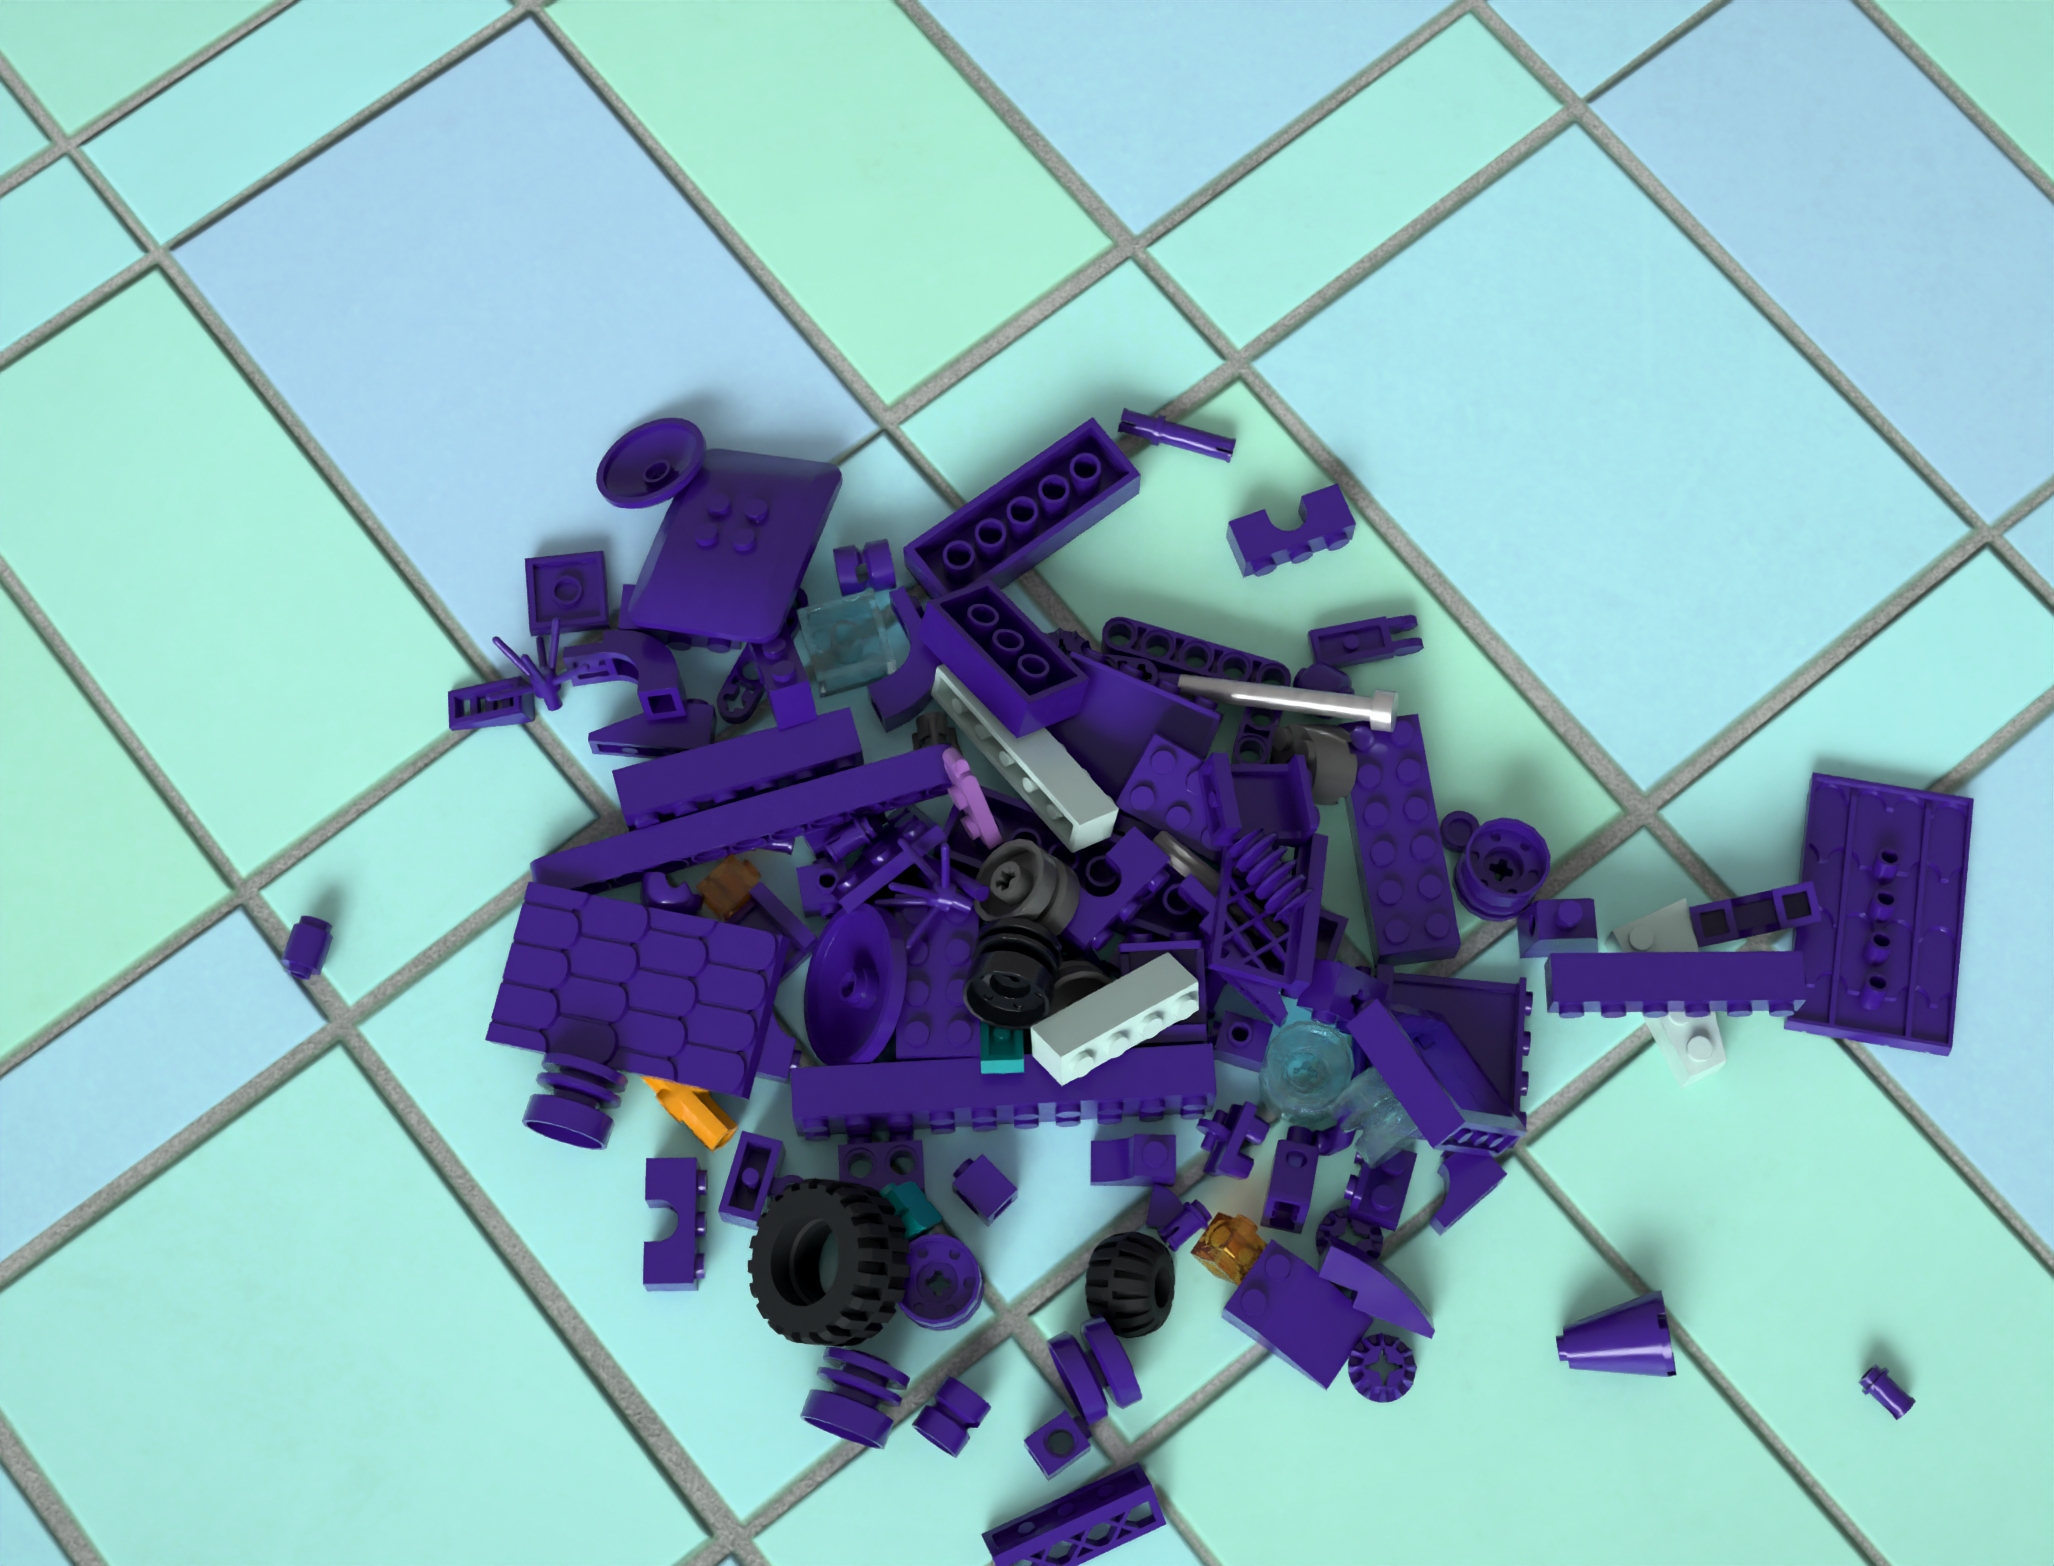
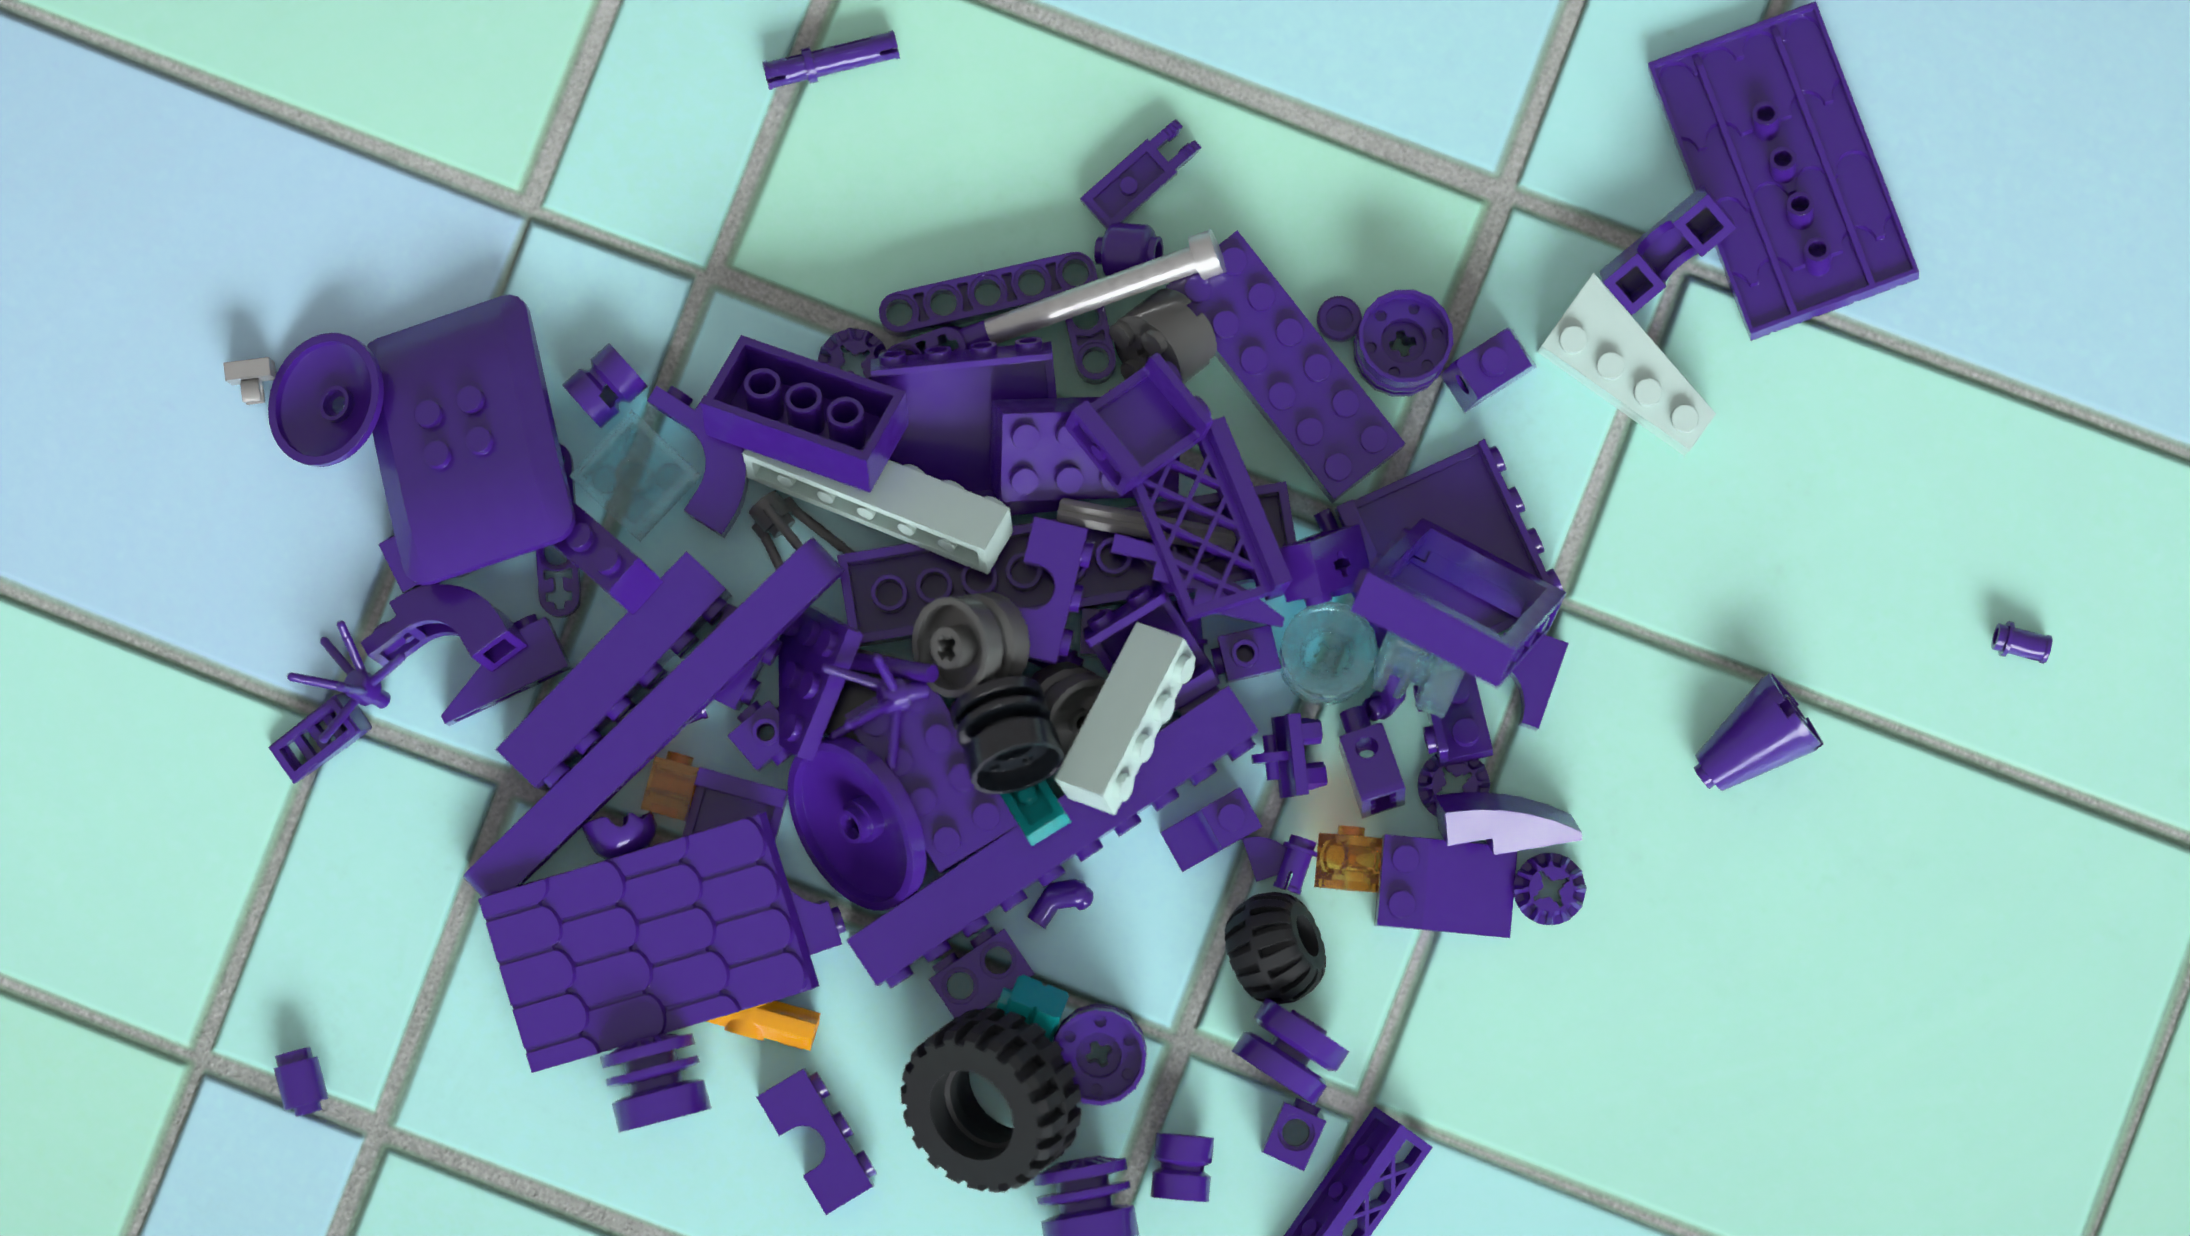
camera: 30 degrees left, 15 degrees up
dark purple plate [525,551,610,637] -> none
dark purple brick [718,1131,804,1231] -> none
dark purple pin [823,815,878,863] -> none
dark purple brick [903,417,1141,600] -> none
medium lavender hinge [942,748,1003,850] -> none
dark purple brick [952,1154,1018,1226] -> none
dark purple arch [1226,483,1356,578] -> none
dark purple piece [1228,828,1315,922] -> none
dark purple brick [1544,951,1807,1018] -> none
none -> light grey tile [223,357,276,405]
none -> dark purple arm [1027,879,1094,929]

